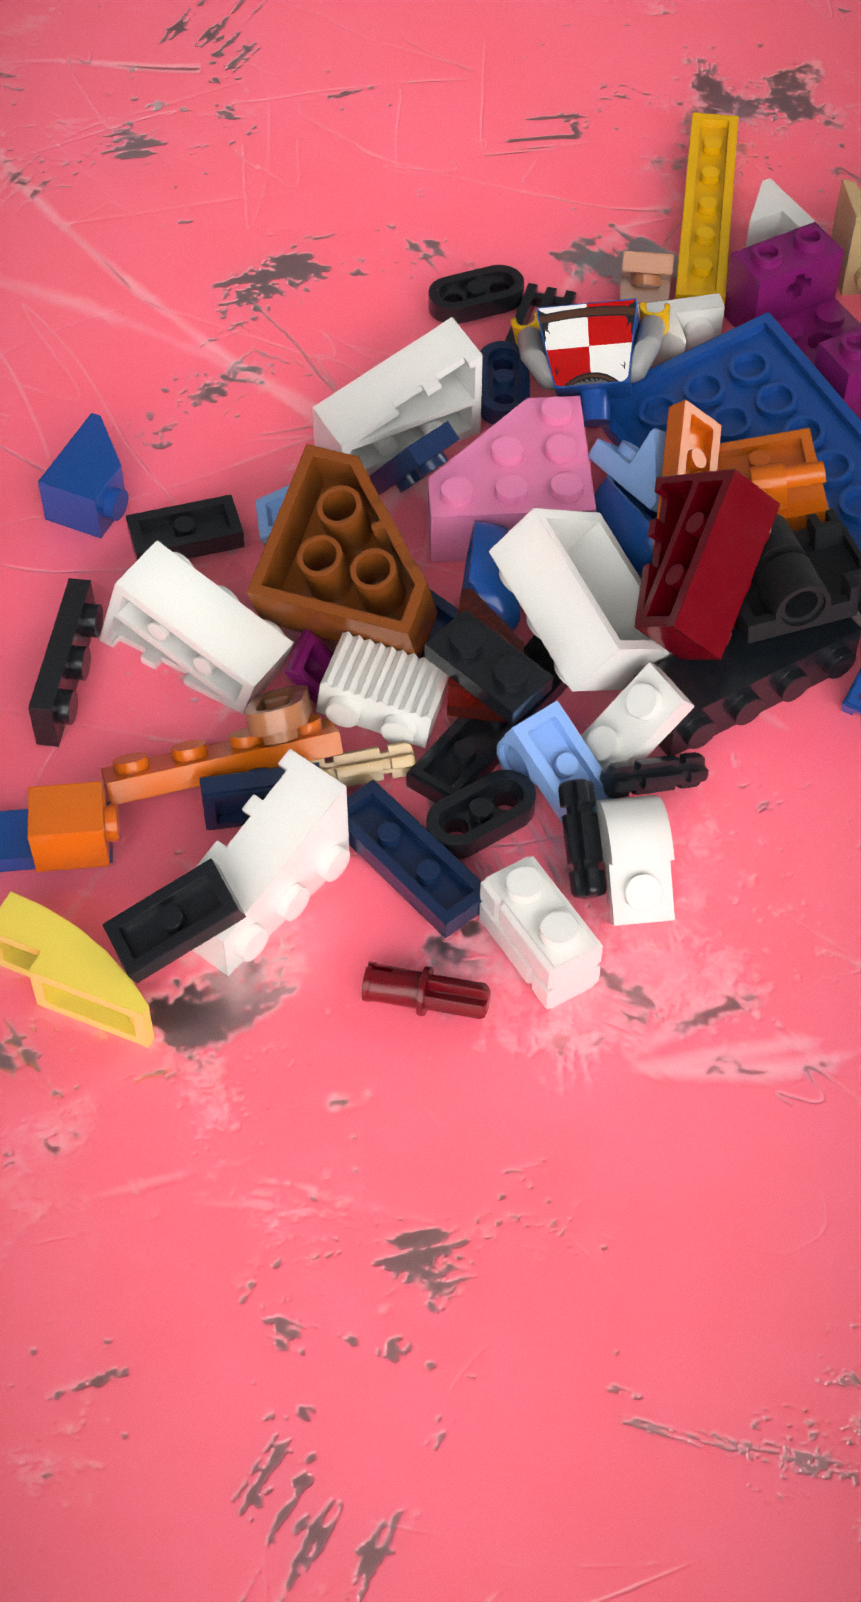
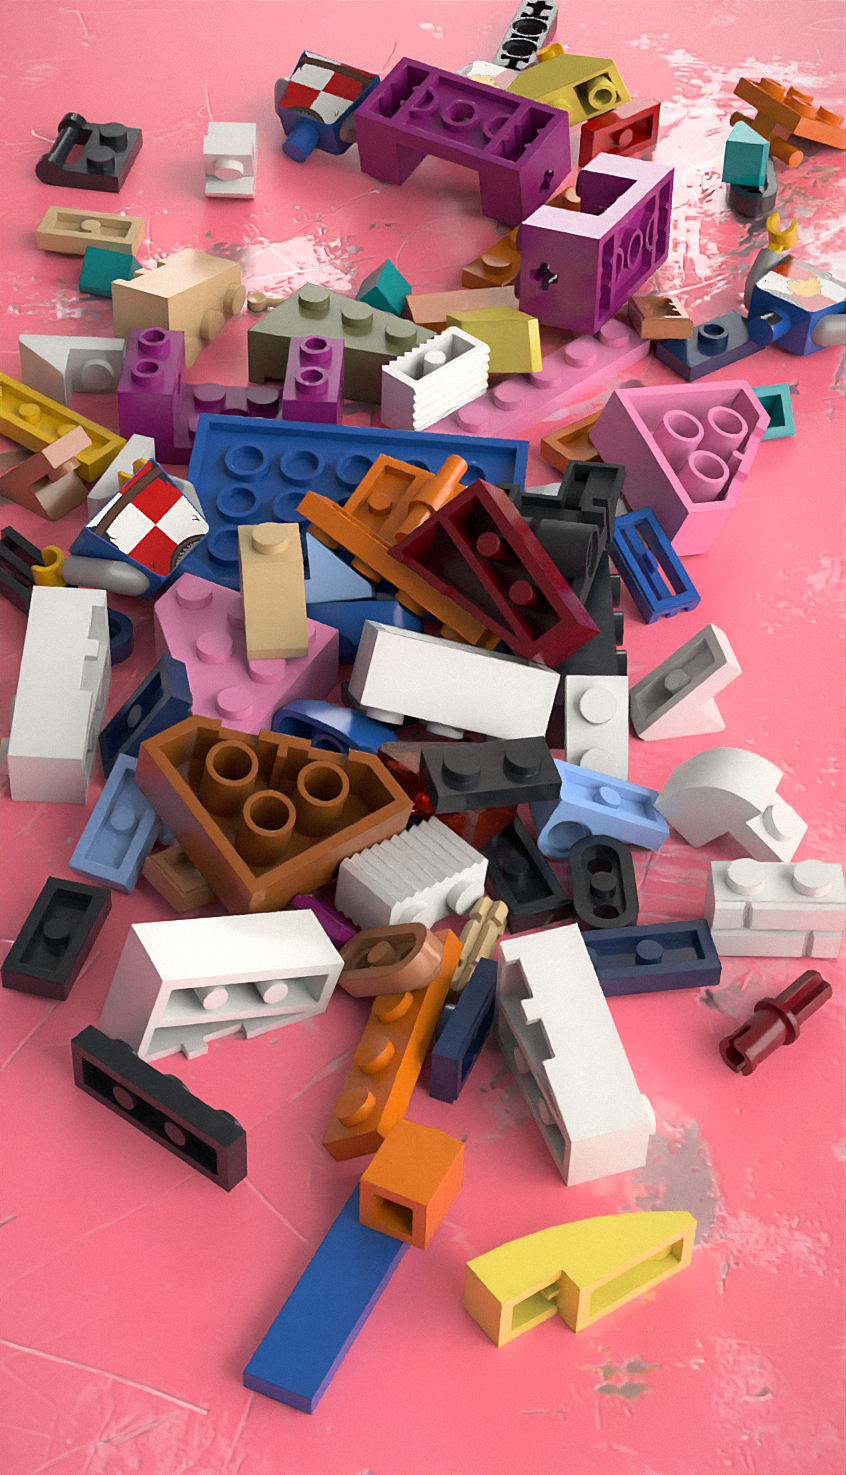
camera: 60 degrees left, 10 degrees down
black plate [102,858,246,983] -> none
black axle [558,779,607,899] -> none
black axle [600,752,709,798] -> none
none -> tan slope [238,522,308,660]
none -> white slope [630,623,742,741]

